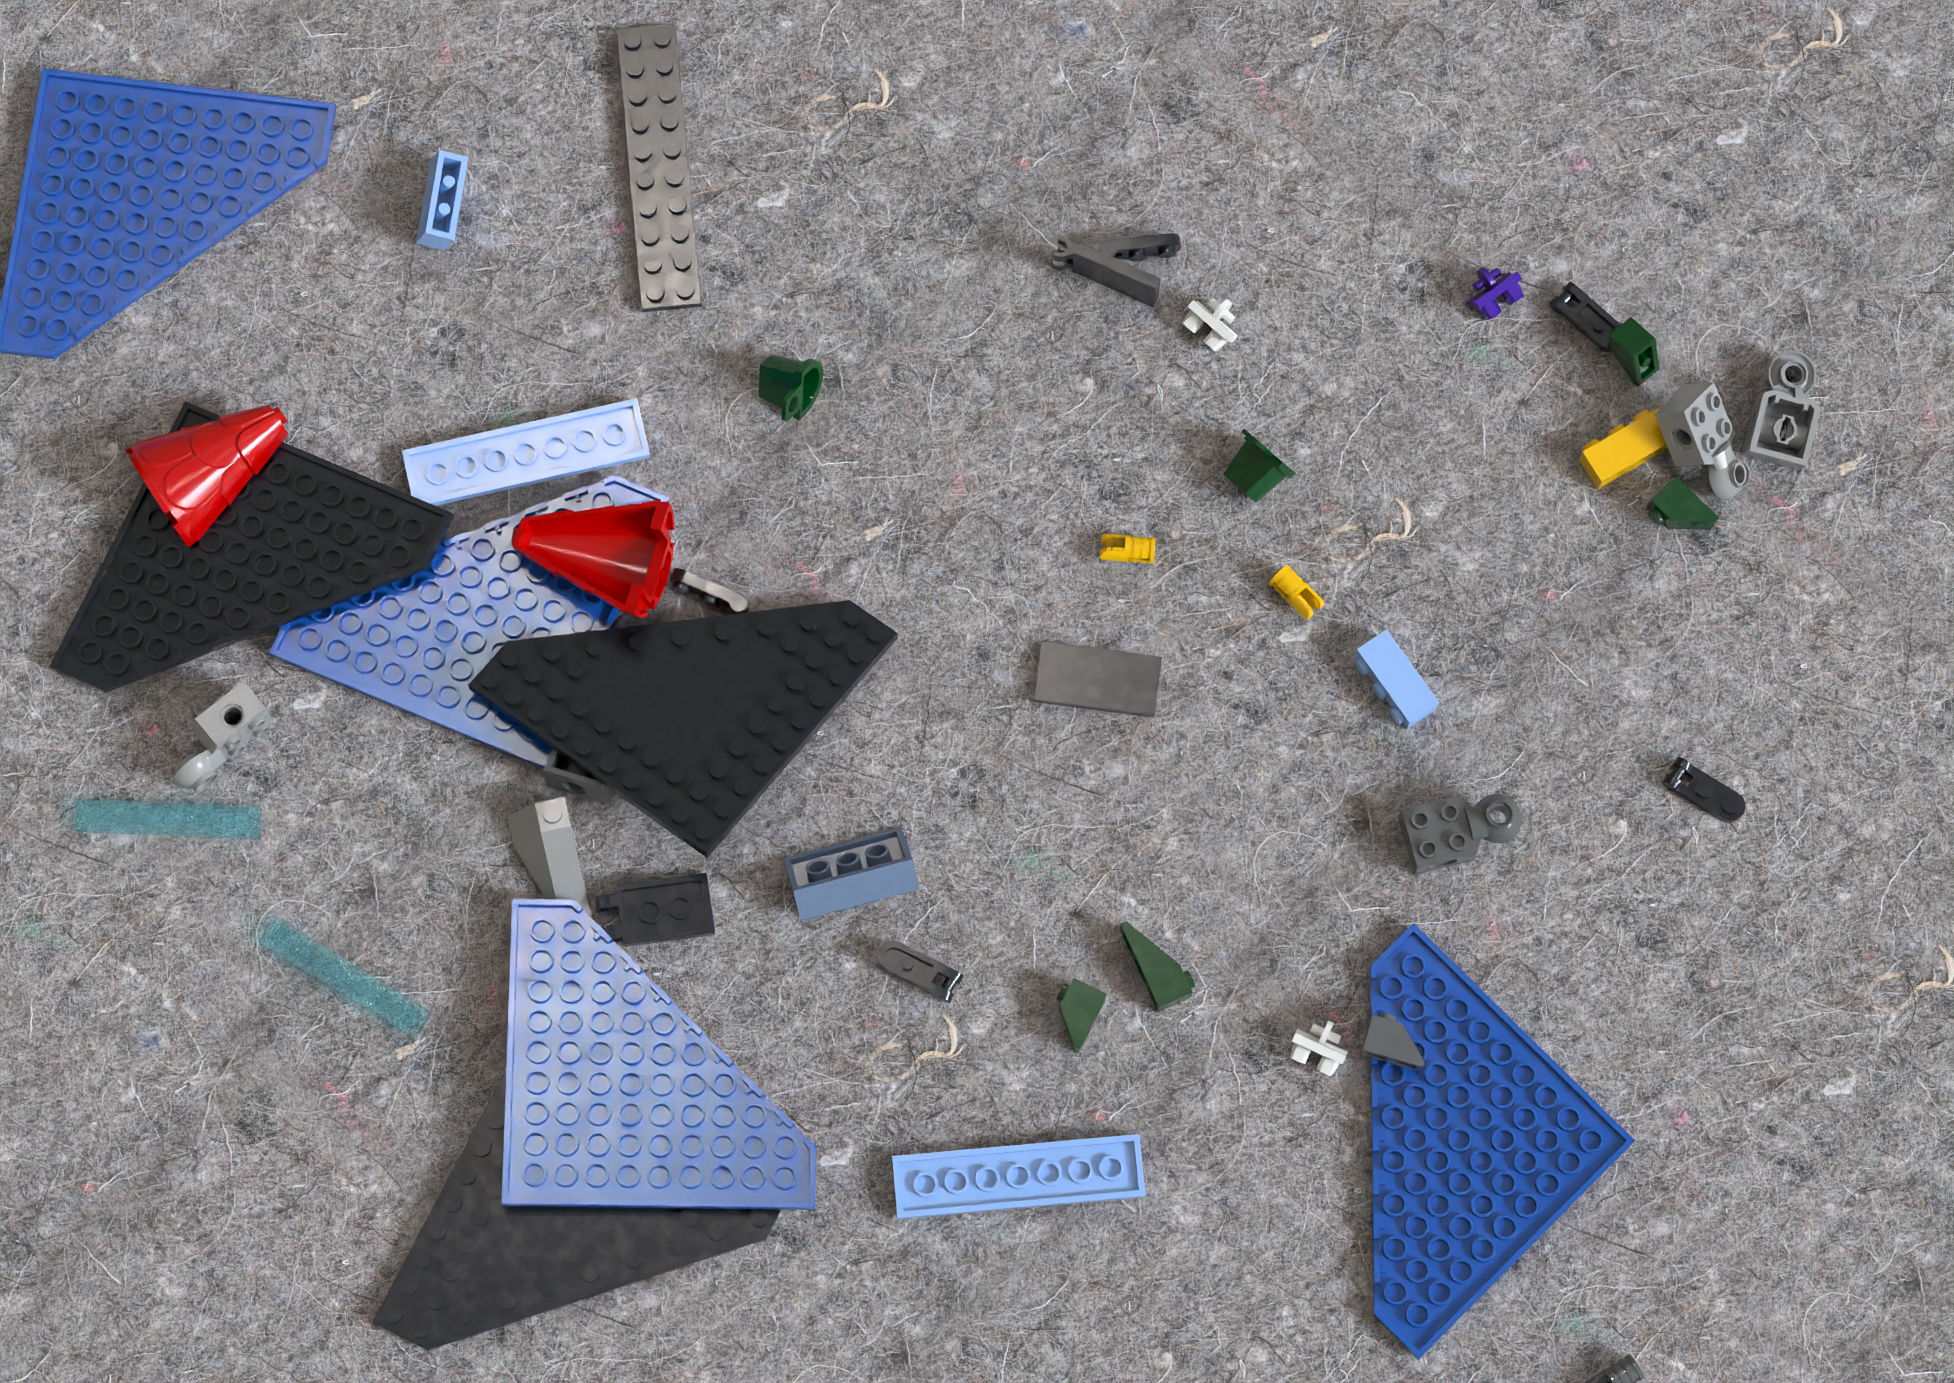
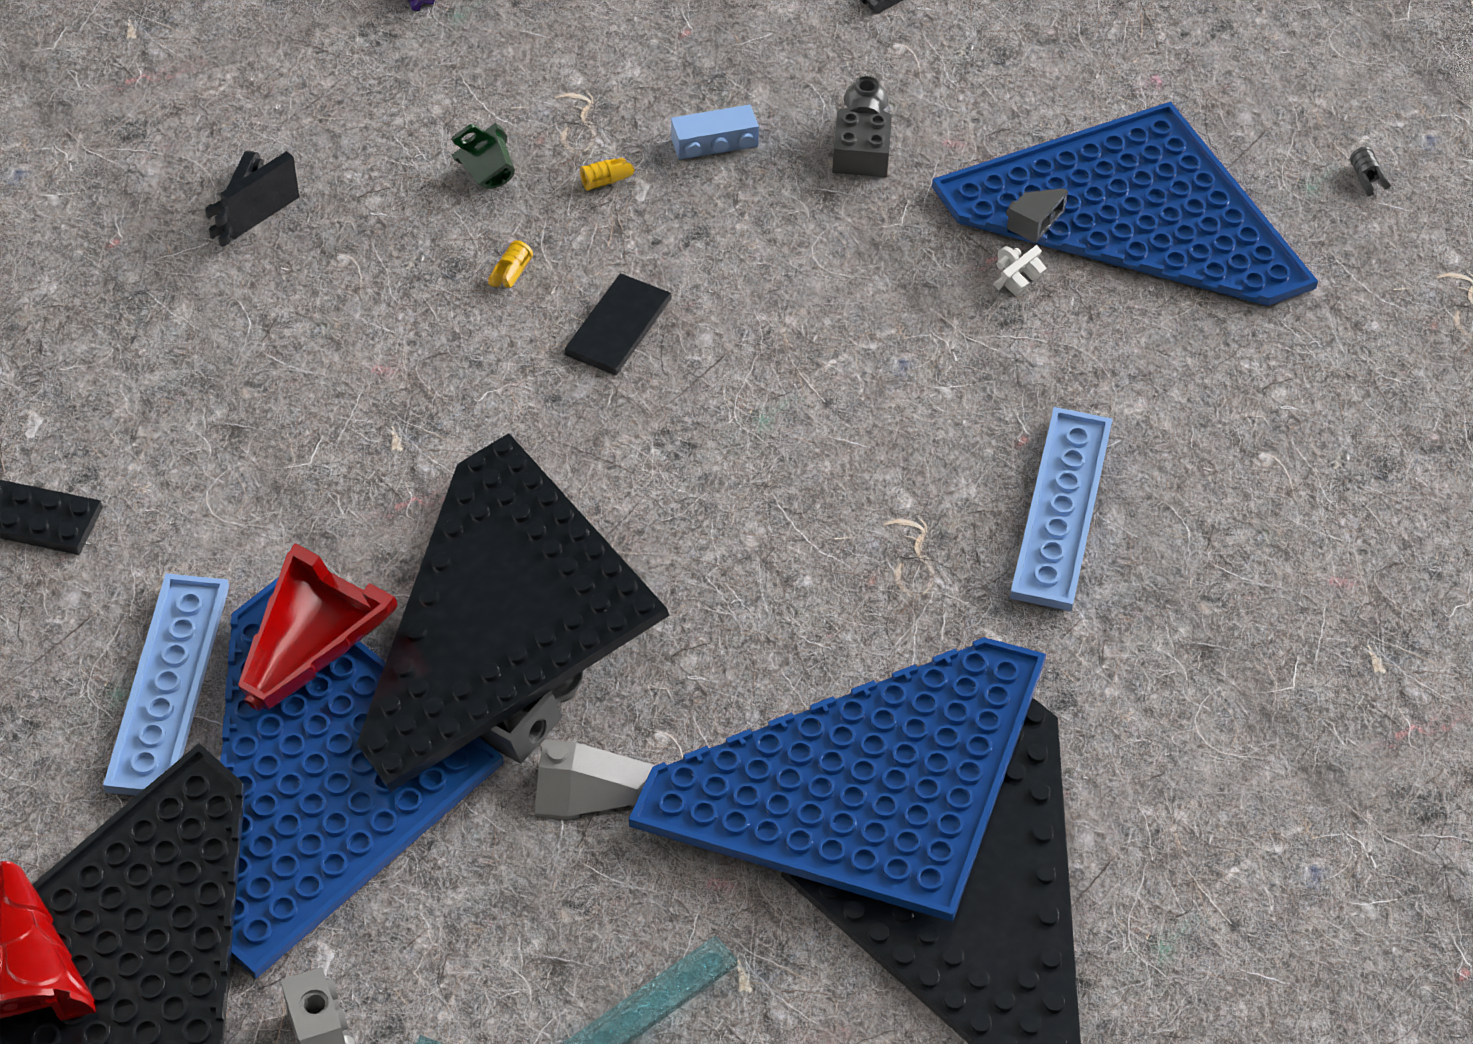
camera: 70 degrees left, 25 degrees down
black tile [595,873,715,947] -> none
plate [669,568,749,614] -> none
dark green container [759,355,823,422] -> none
sand blue slope [783,827,919,921] -> none
black plate [878,941,964,1003] -> none
dark green slope [1057,978,1107,1053] -> none
dark green slope [1120,921,1195,1012] -> none
white hips [1182,298,1238,351] -> none

